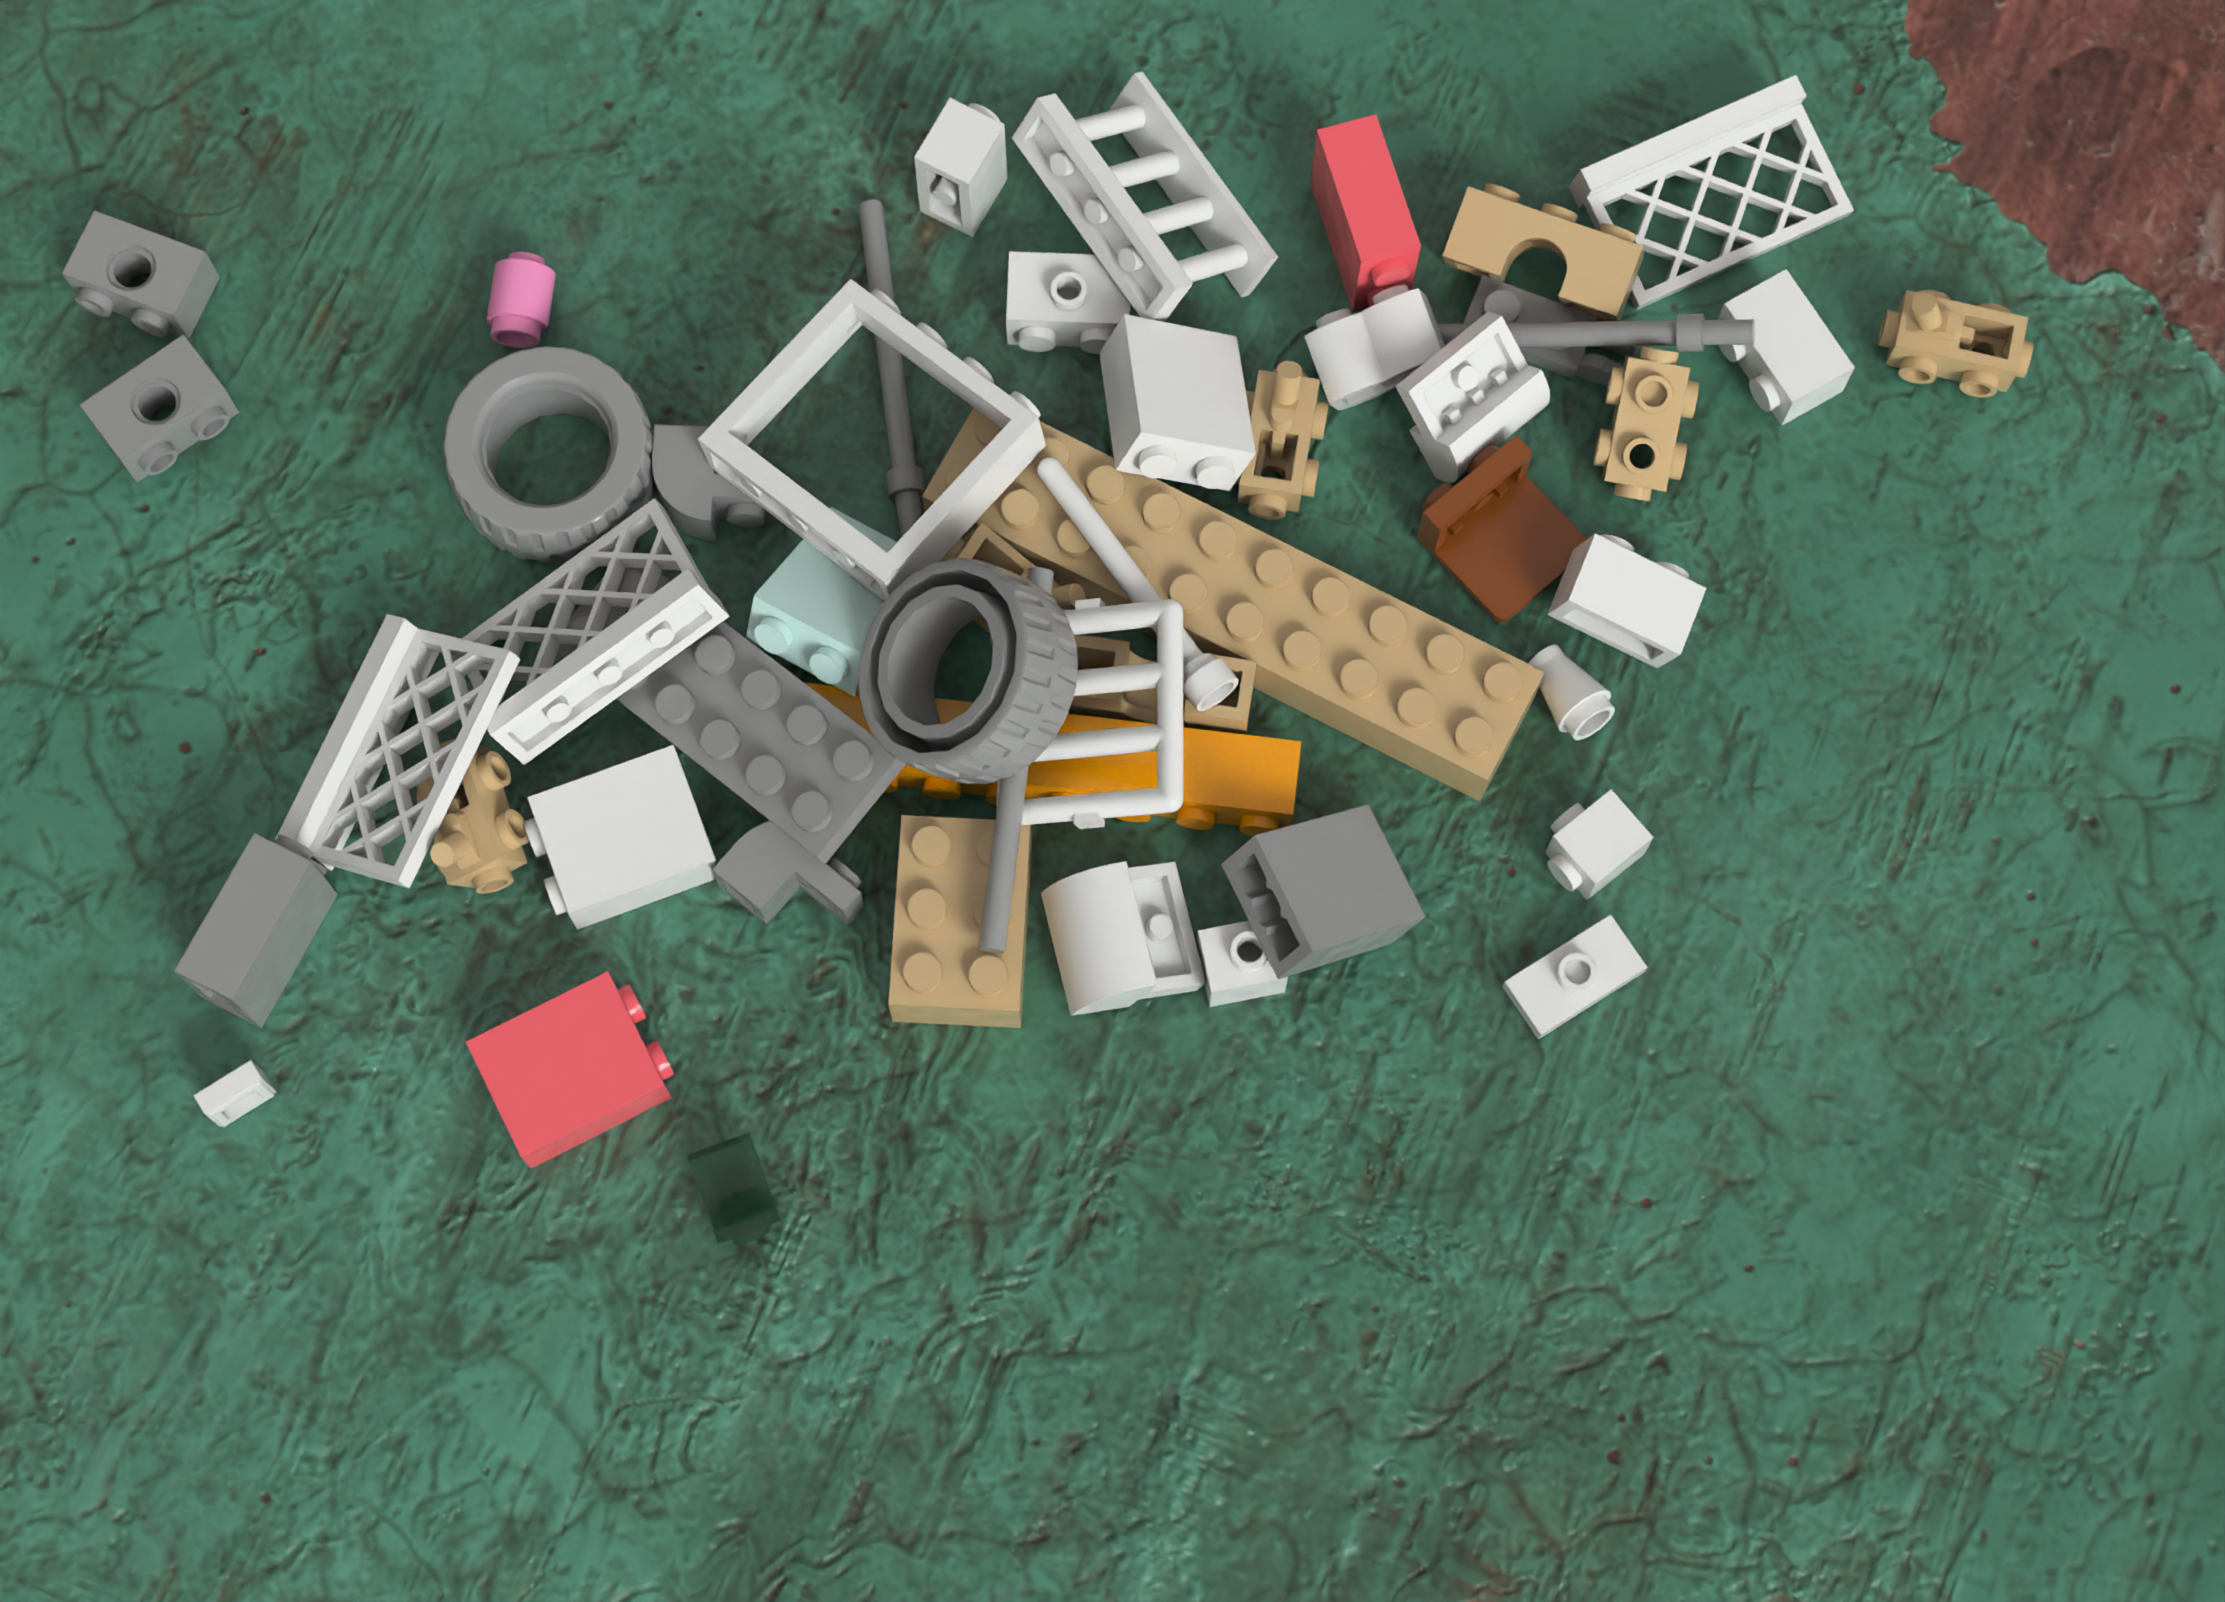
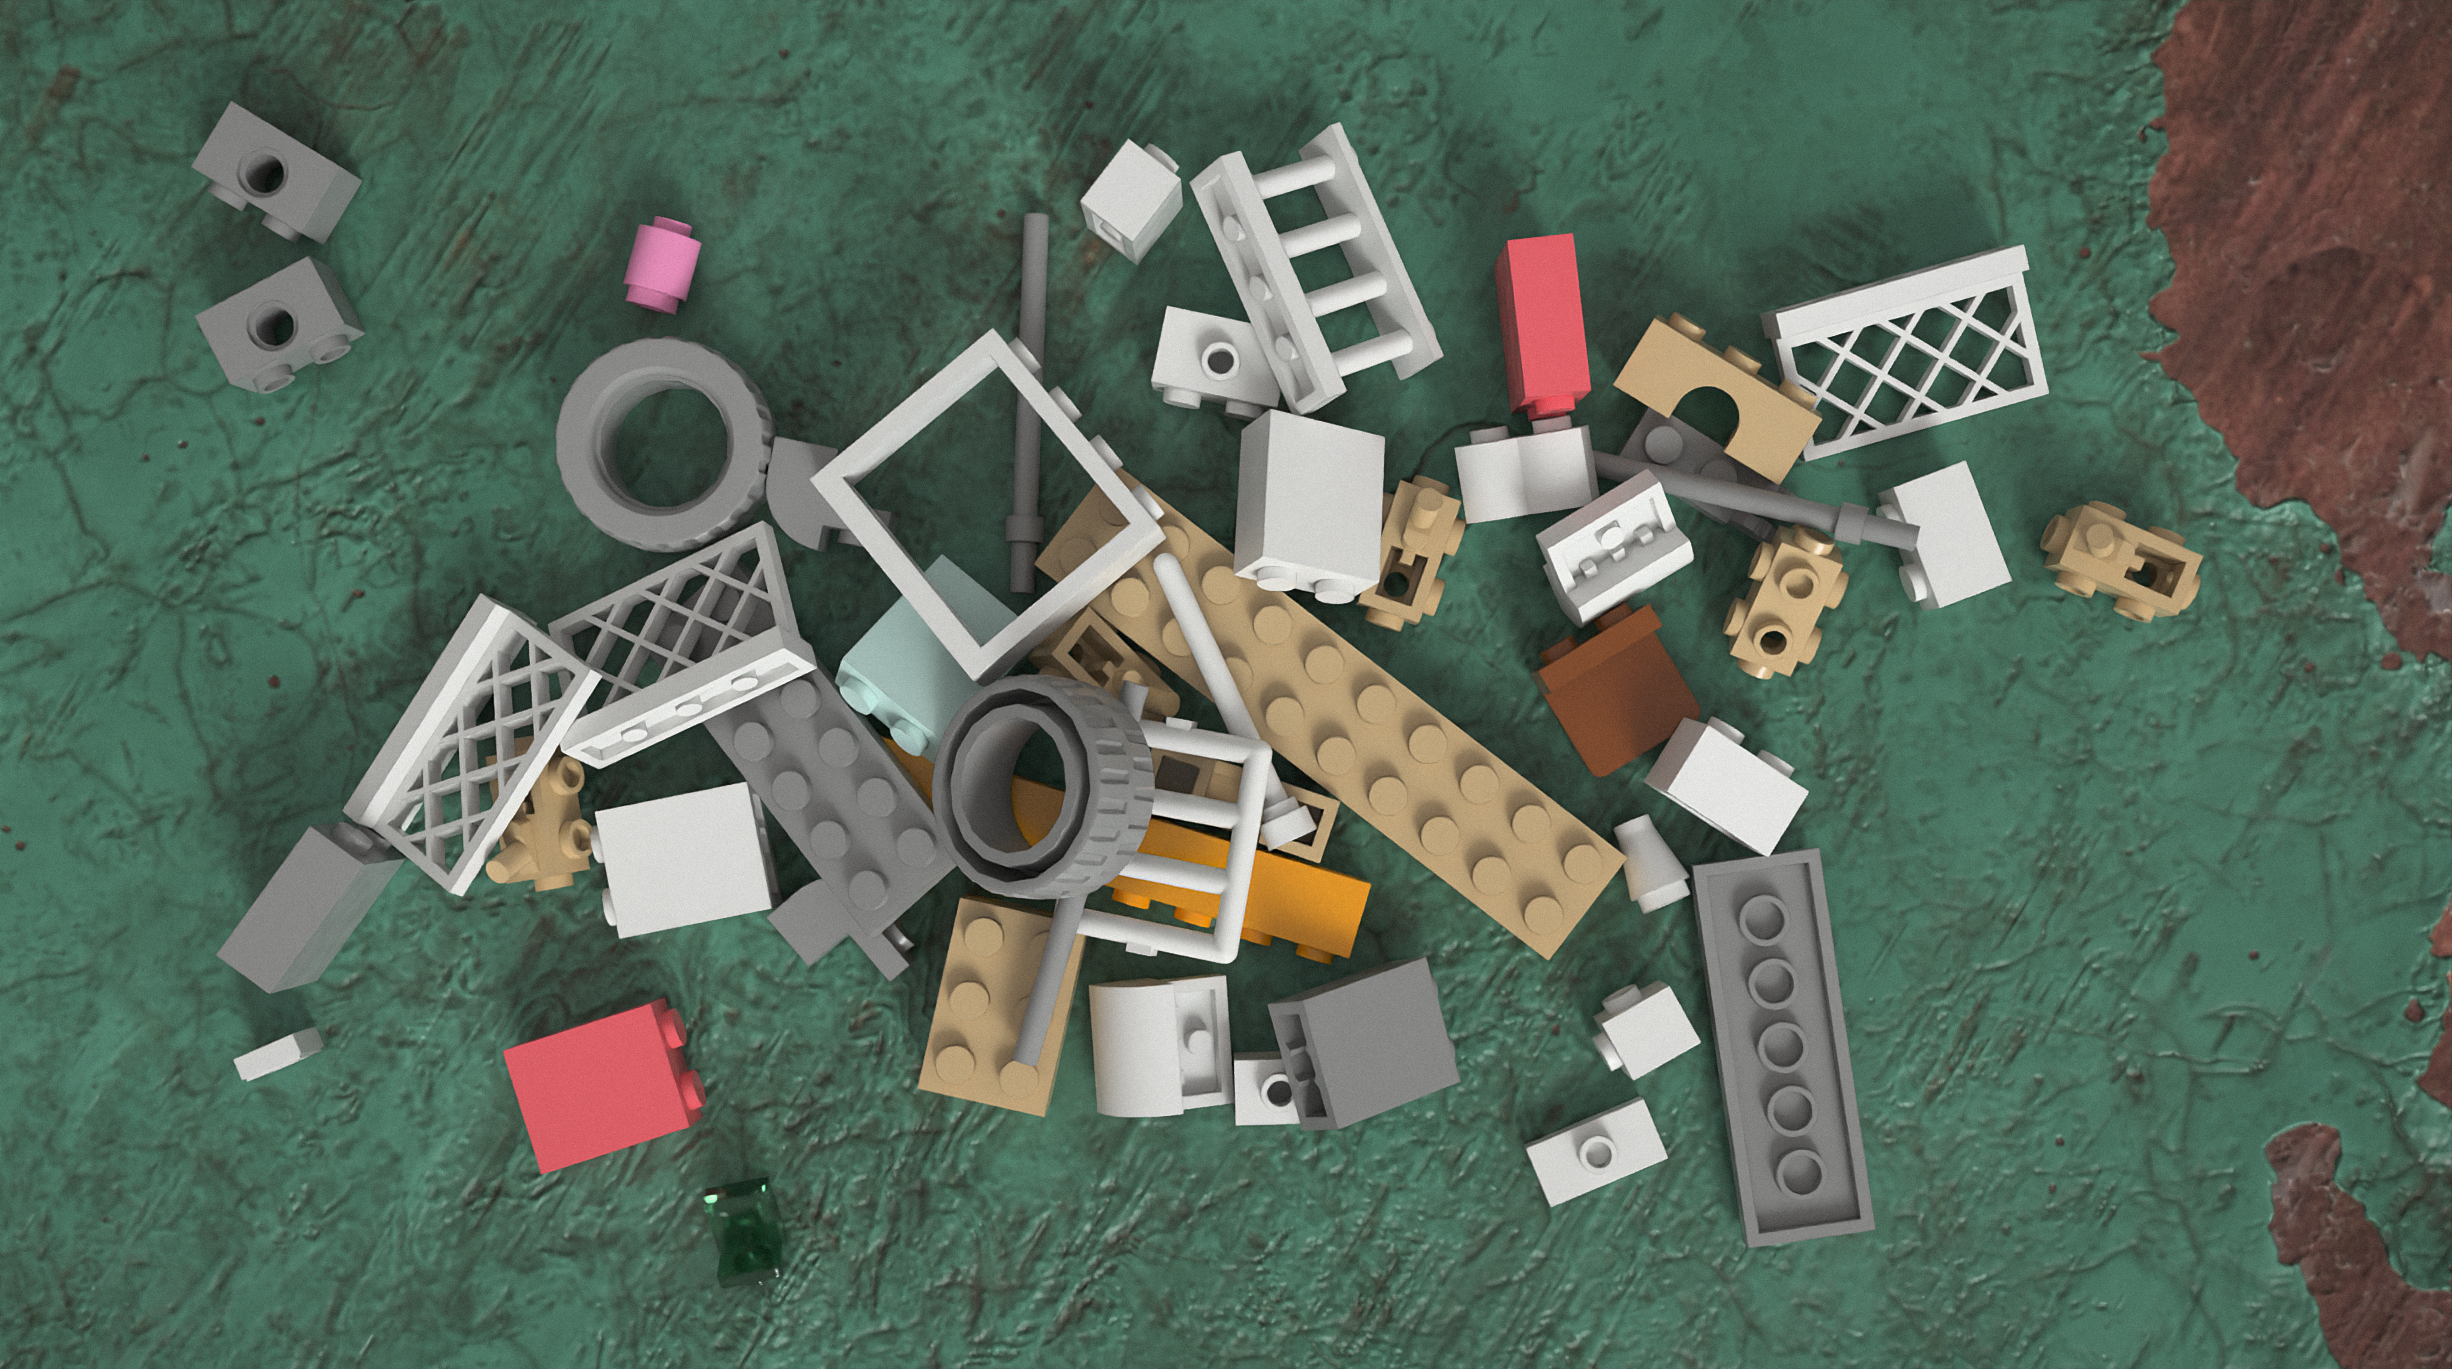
camera: 15 degrees right, 15 degrees up
none -> light grey plate [1688,847,1876,1248]

